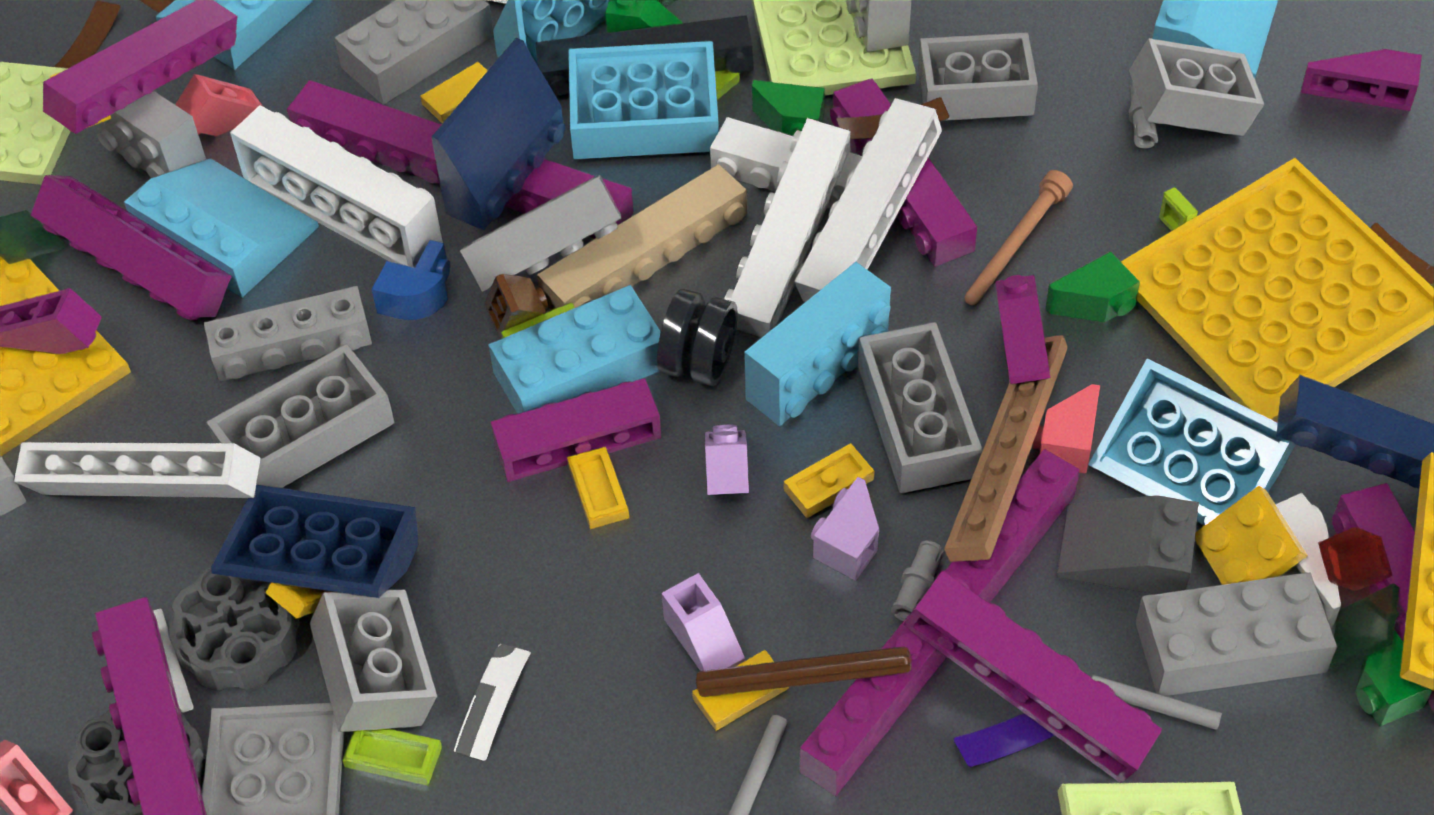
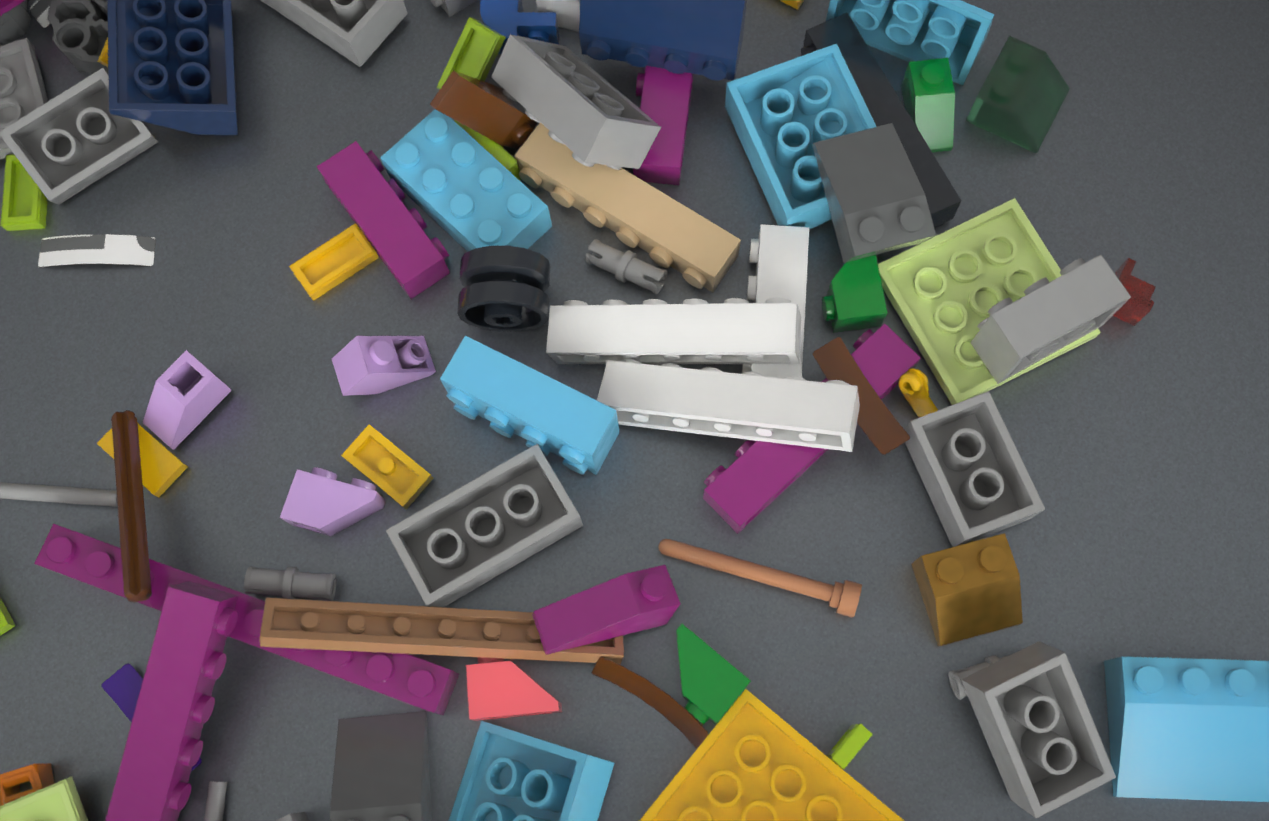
camera: 75 degrees right, 20 degrees up
none -> lime tile [437,17,506,89]
none -> light grey pin [585,239,667,294]
none -> reddish brown sticker [591,657,708,748]
none -> dark grey slope [812,123,936,263]
none -> yellow arm [898,368,938,418]
none -> pearl gold slope [911,533,1023,647]

